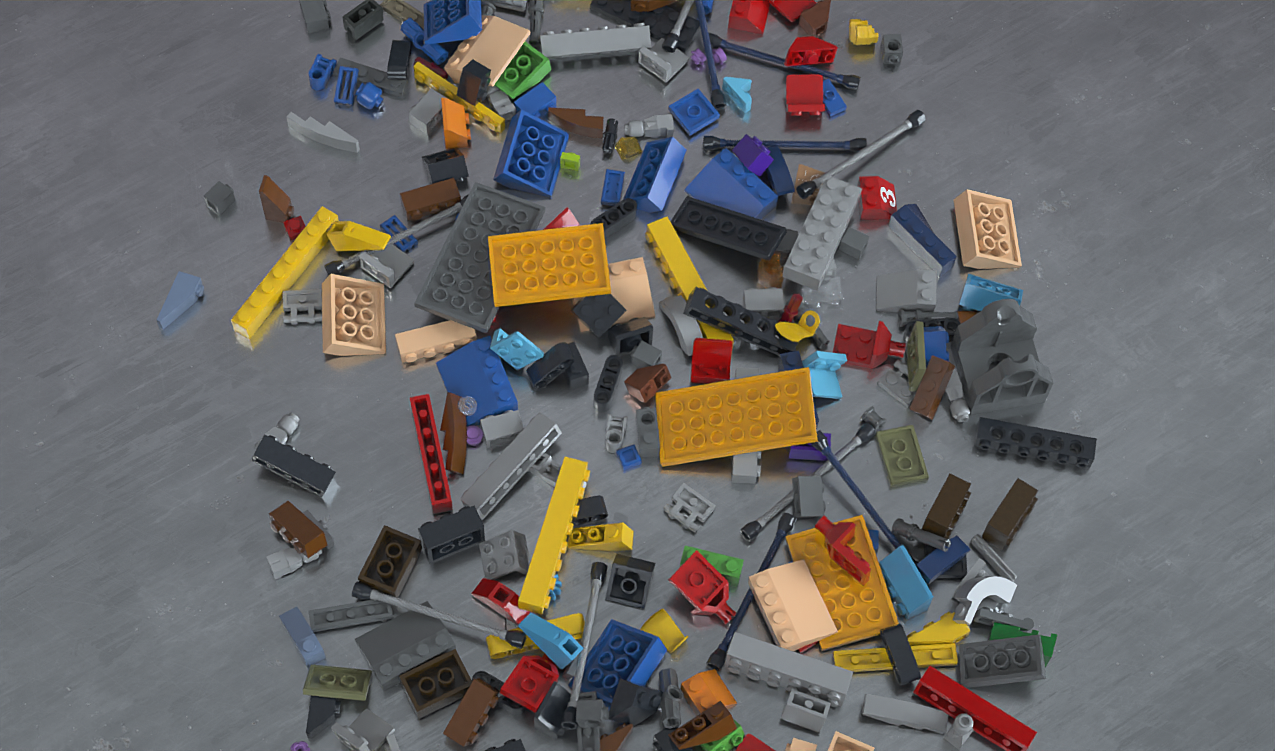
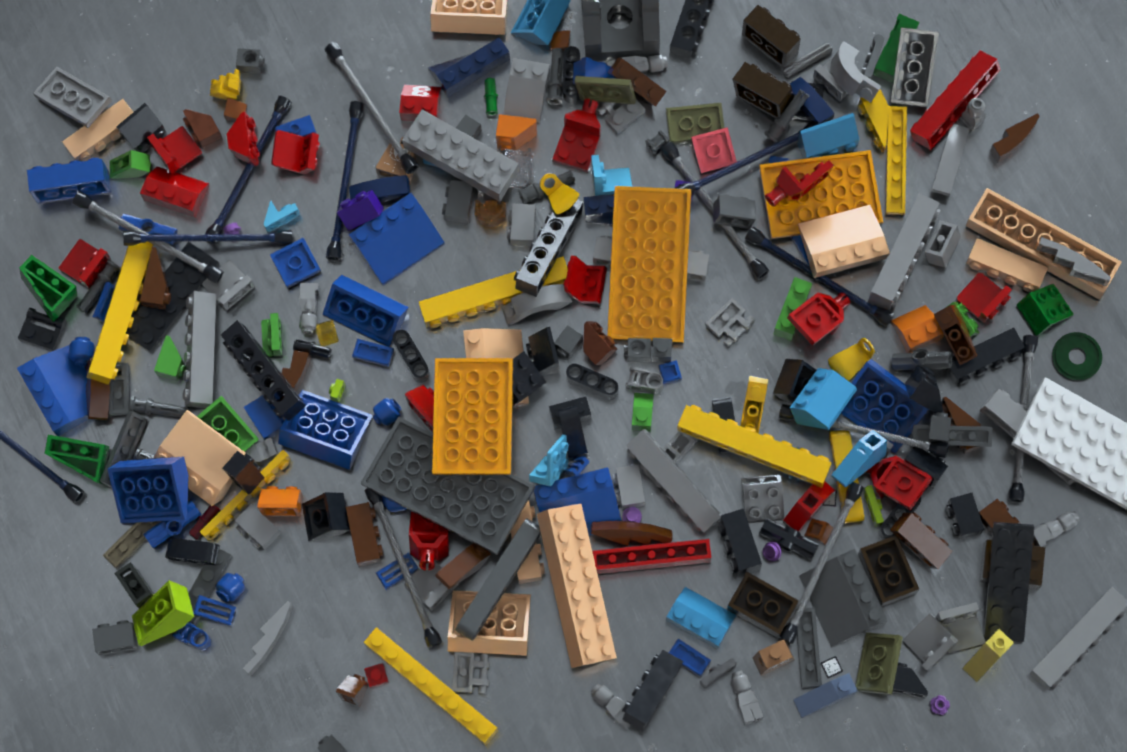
camera: 75 degrees left, 10 degrees up
reddish brown brick [269,501,328,559] -> none
yellow slope [327,221,391,251] -> none
clear plate [458,396,477,416] -> none
black plate [670,196,787,261] -> none
medium lavender plate [691,48,707,65] -> none
dark red axle [778,293,803,323] -> none
black beam [880,624,921,685] -> none
none -> lime slope [132,580,194,646]
none -> bright green slope [154,335,186,382]
none -> black brick [221,320,306,421]
none -> dark orange slope [224,98,247,121]
none -> bright green bracket [261,313,282,357]
none -> blue head [373,398,402,426]
none -> red plate [409,511,449,571]
none -> reddish brown slope [435,543,491,589]
none -> dark grey beam [455,518,541,641]
none -> green axle [484,78,498,115]
none -> orange slope [496,114,537,152]
none -> light nougat brick [537,504,617,668]
none -> blue tile [563,457,589,476]
none -> bright green slope [632,393,654,432]
none -> dark azure slope [666,587,737,650]
none -> blue plate [669,638,711,677]
none -> coral plate [691,127,737,174]
none -> medium nougat torso [753,640,795,676]
none -> black piece [759,518,819,560]
none -> medium lavender plate [762,542,781,561]
none -> dark azure slope [790,368,857,430]
none -> dark orange slope [804,518,833,545]
none -> sticker [820,656,843,678]
none -> lime plate [863,485,884,527]

